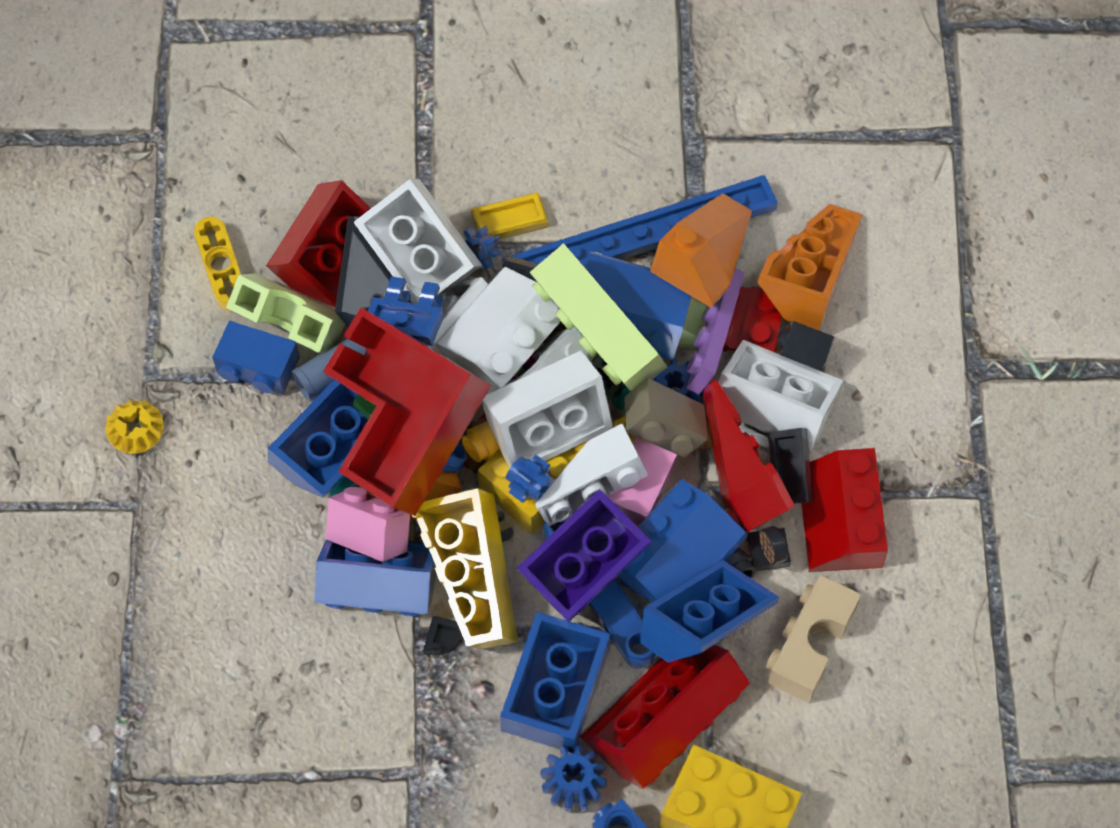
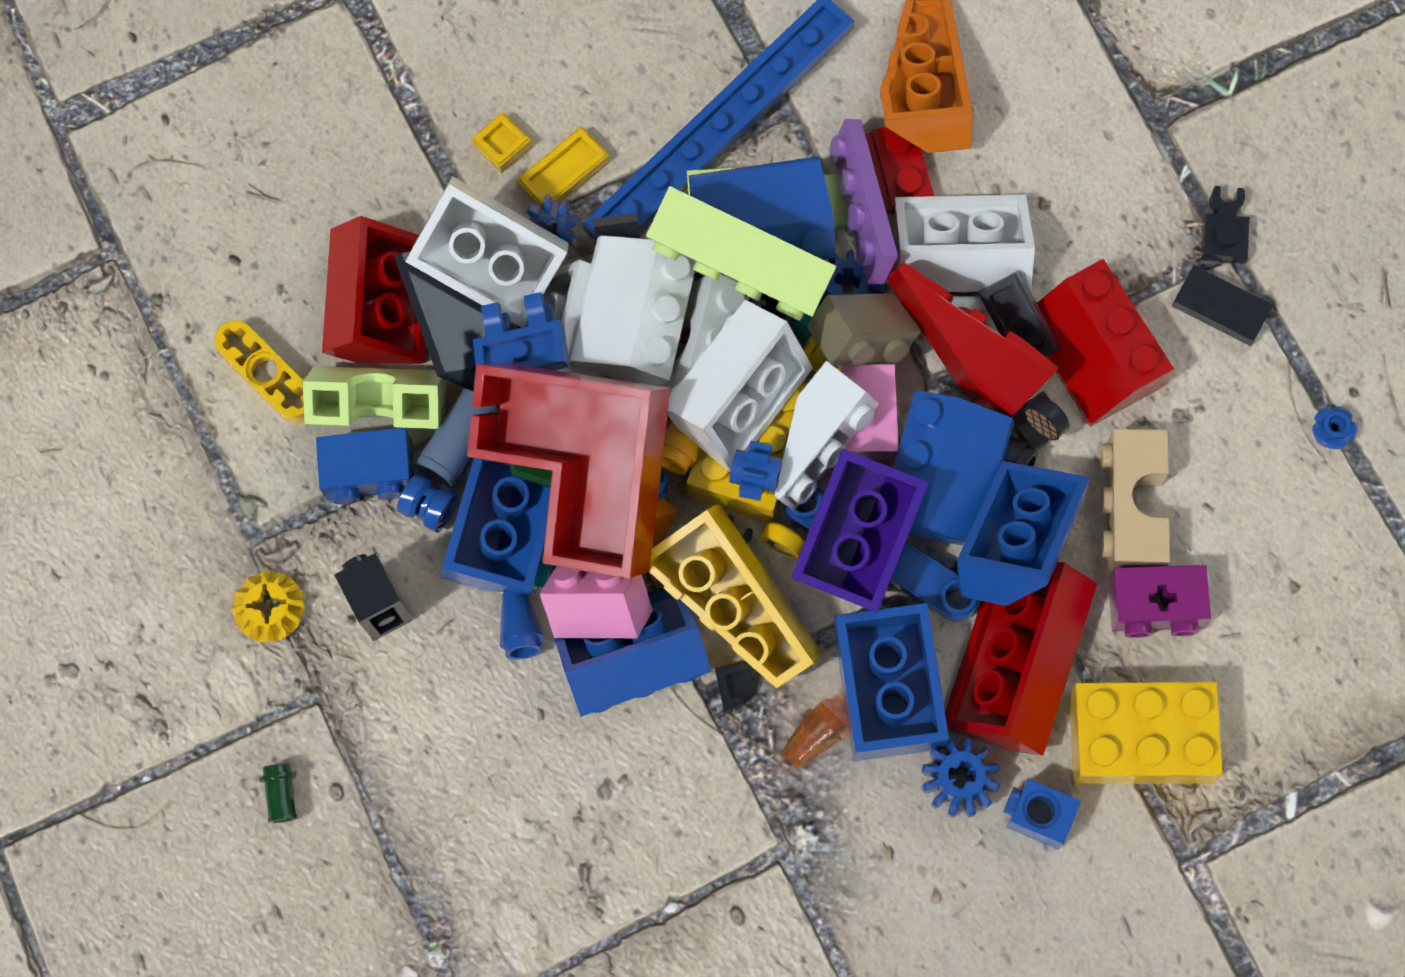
camera: 20 degrees left, 10 degrees up
orange wedge [650,193,752,308] -> none
black brick [777,321,835,371] -> none
none -> dark green pin [259,763,298,824]
none -> black brick [334,553,413,641]
none -> blue wheel [397,473,459,533]
none -> yellow tile [471,112,533,173]
none -> blue cone [499,592,545,660]
none -> yellow tile [759,522,805,560]
none -> clear orange cone [780,702,847,771]
none -> magenta brick [1108,565,1211,638]
none -> black tile [1172,265,1273,346]
none -> black plate [1201,186,1250,264]
none -> blue plate [1312,407,1357,449]

